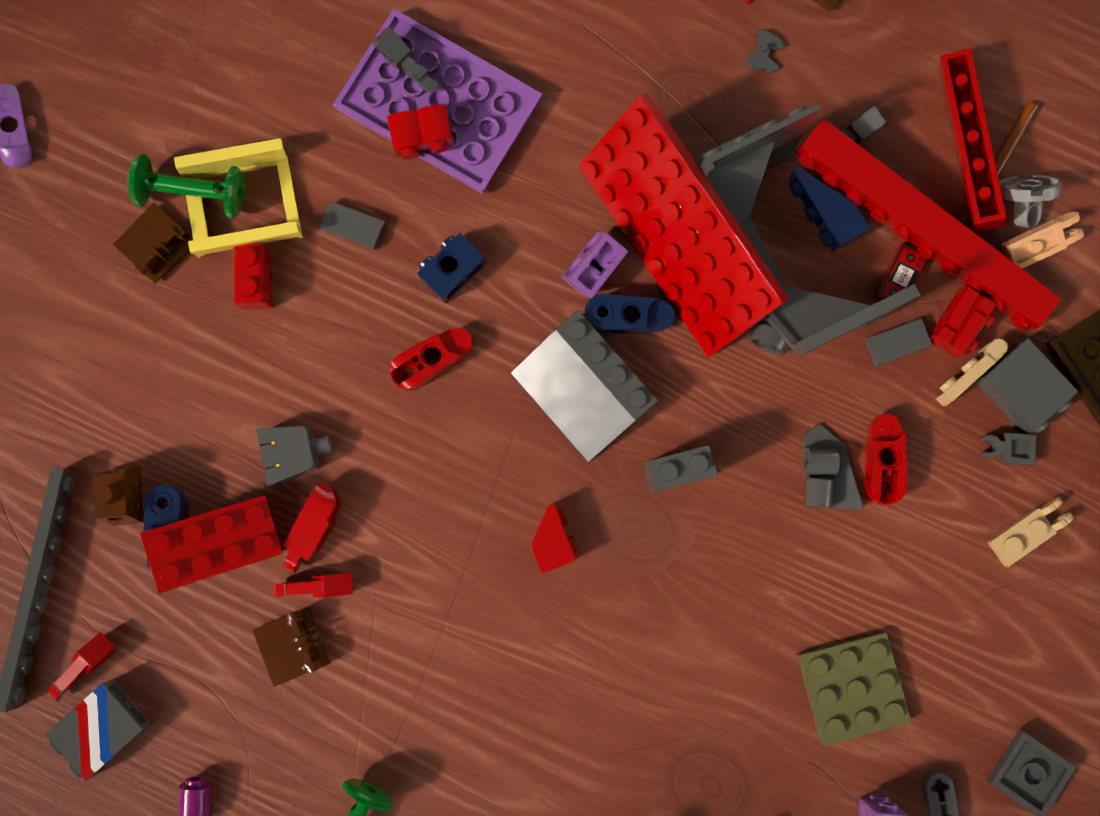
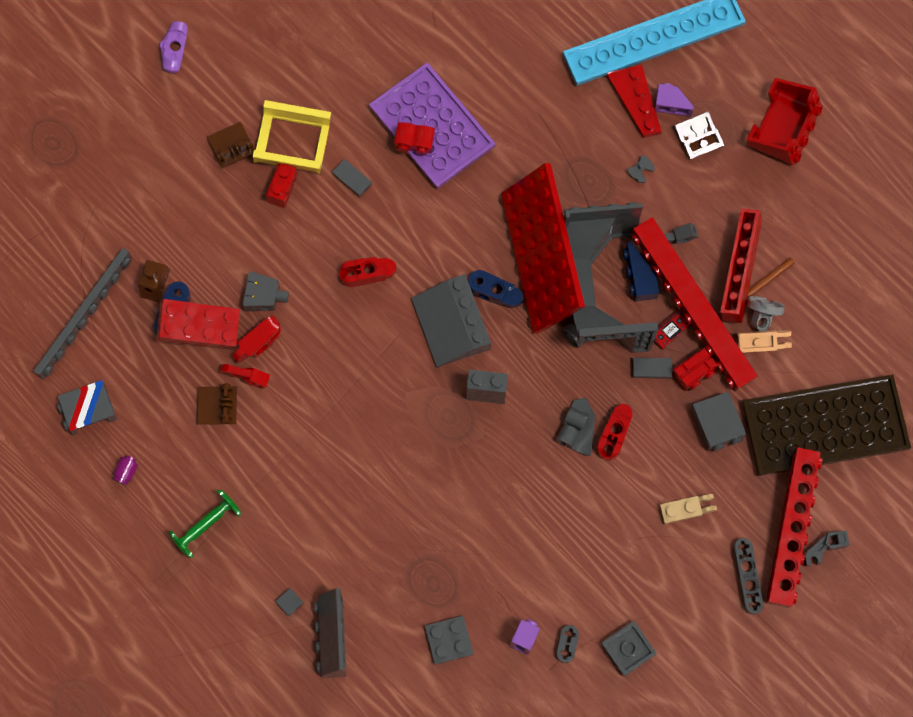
camera: 20 degrees right, 10 degrees down
red piece [48,632,116,702] -> none
green hose [128,154,245,219] -> none
dark grey piece [372,28,439,93] -> none
dark blue brick [417,233,486,304] -> none
red slope [531,503,579,574] -> none
medium lavender brick [561,231,628,299] -> none
olive plate [796,632,912,746] -> none
tan hinge [936,338,1008,406] -> none
dark grey plate [980,433,1036,466] -> none

